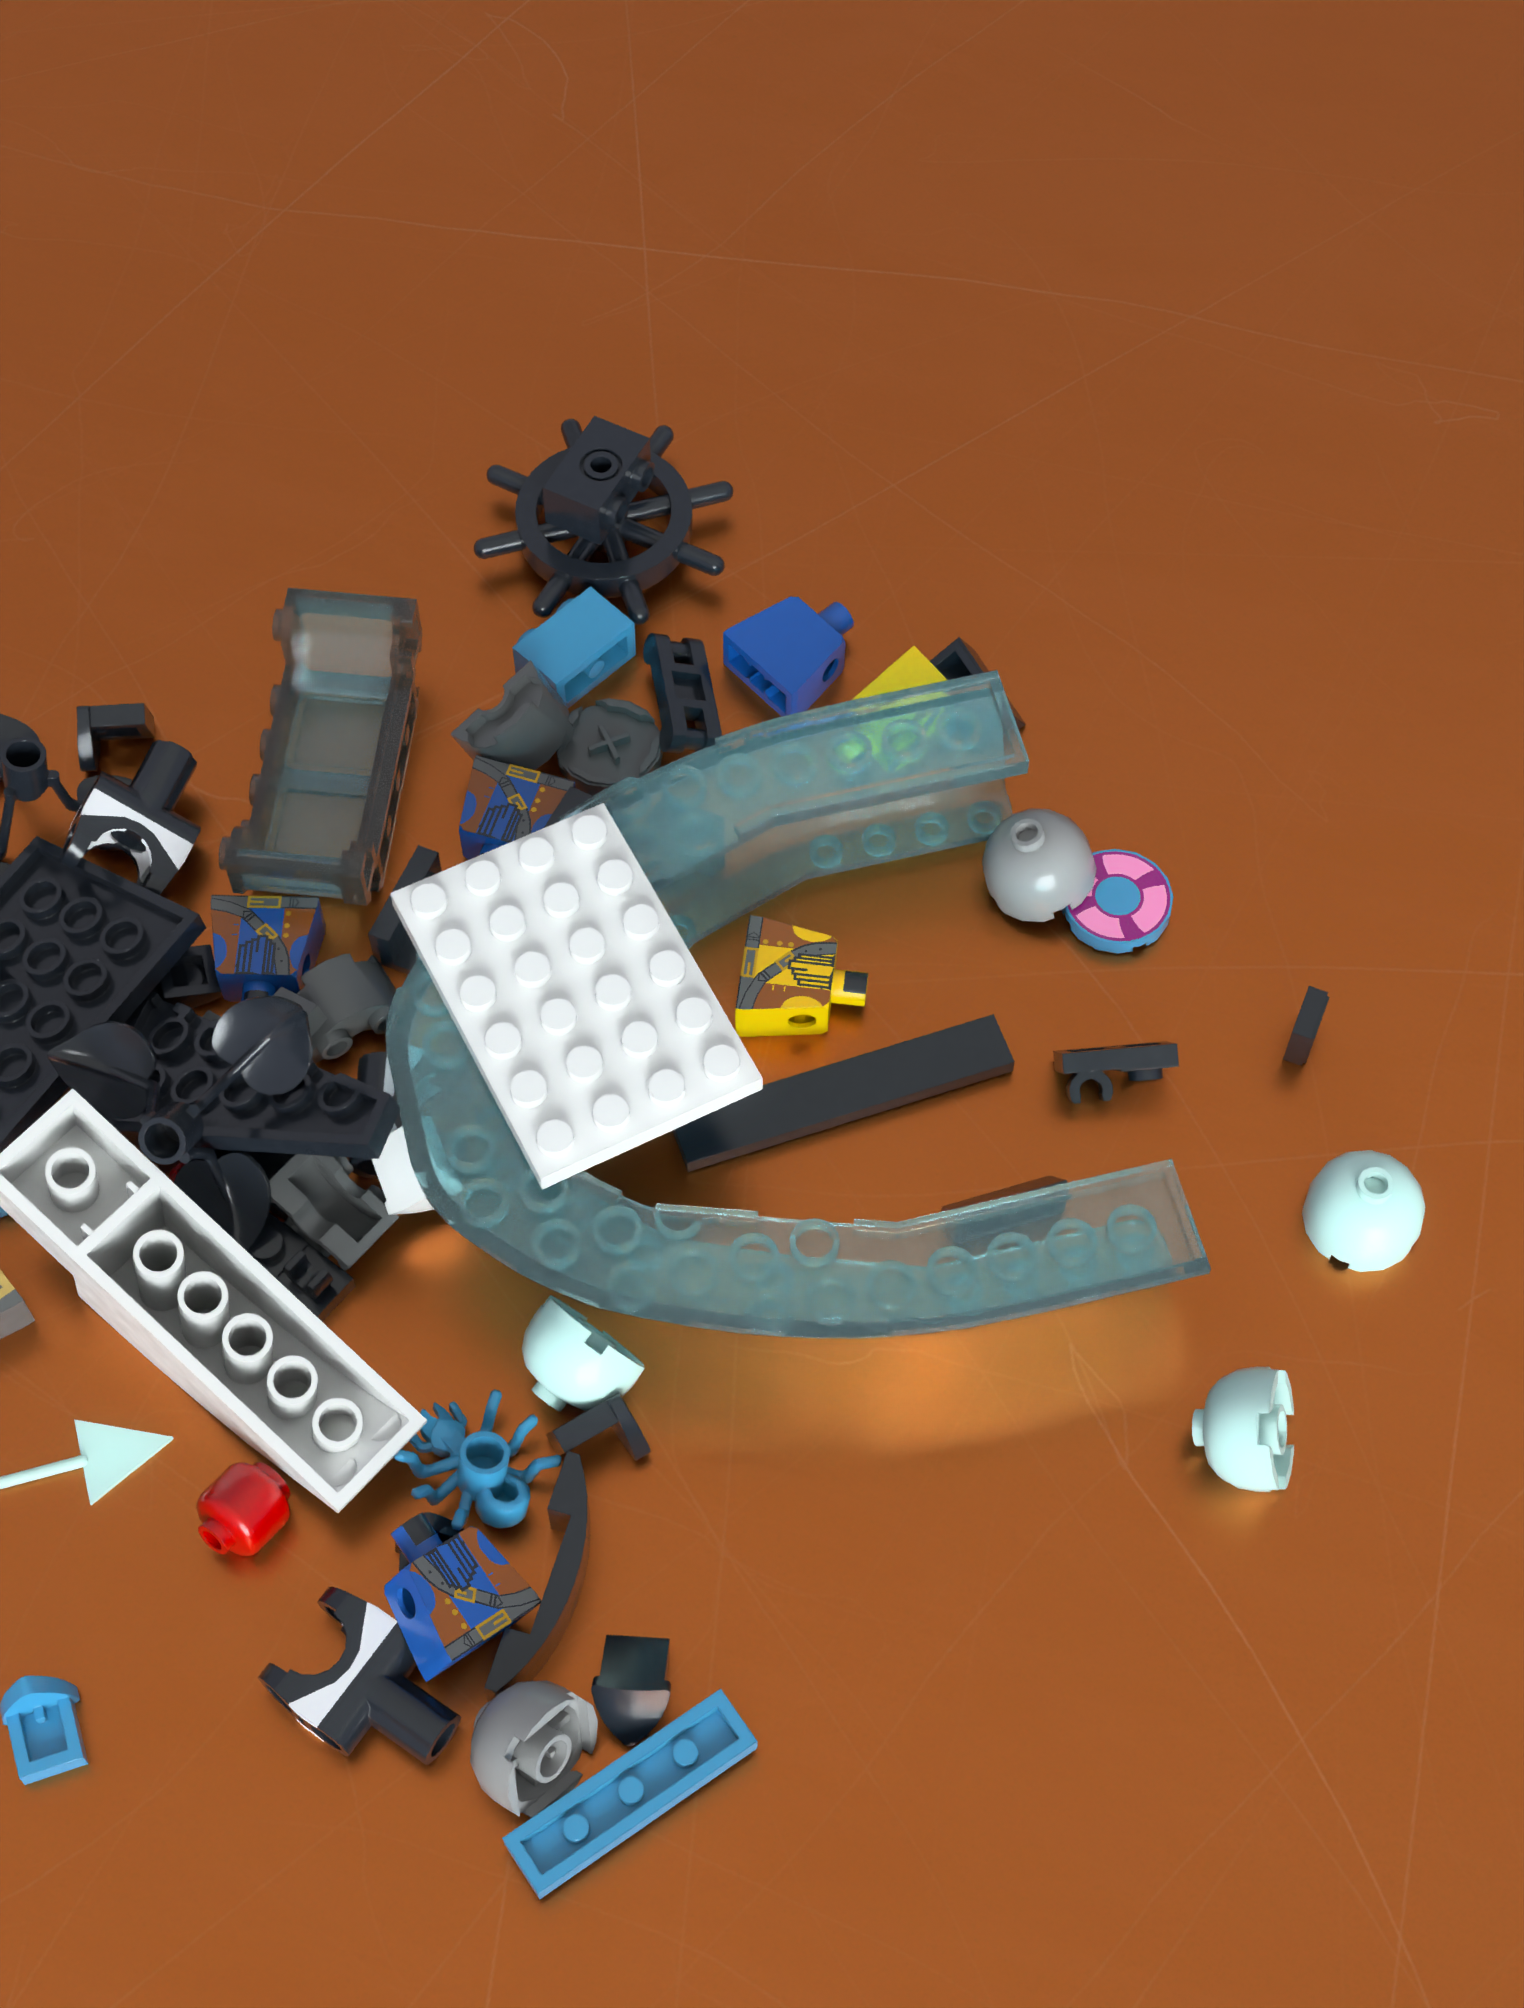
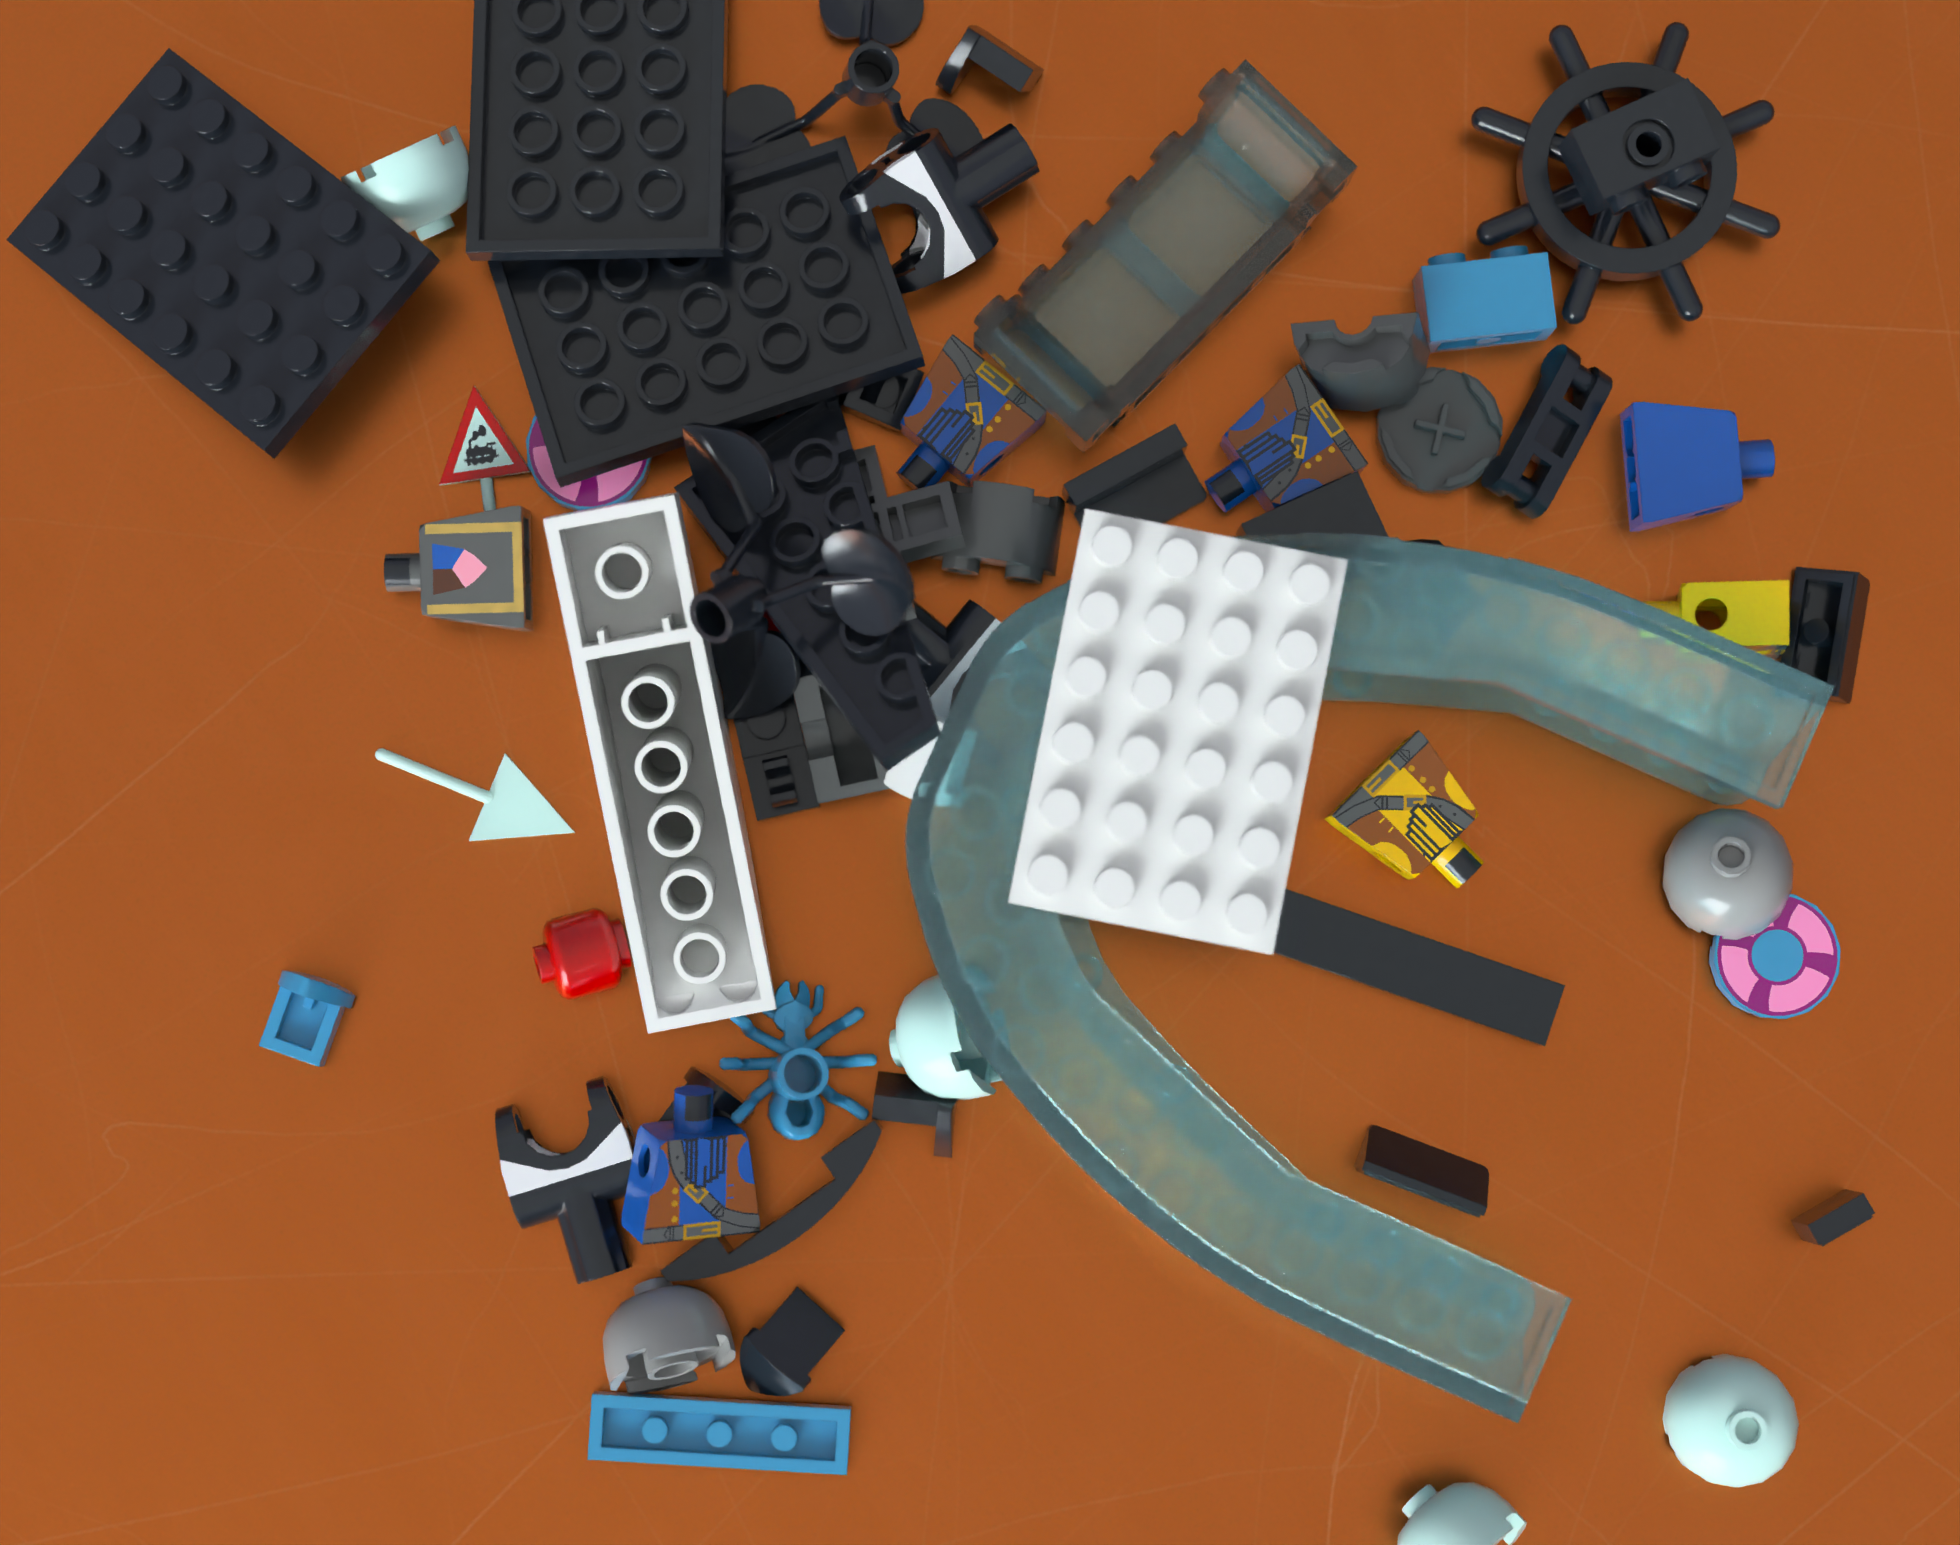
camera: 35 degrees right, 25 degrees up
black plate [1053,1041,1179,1104] -> none

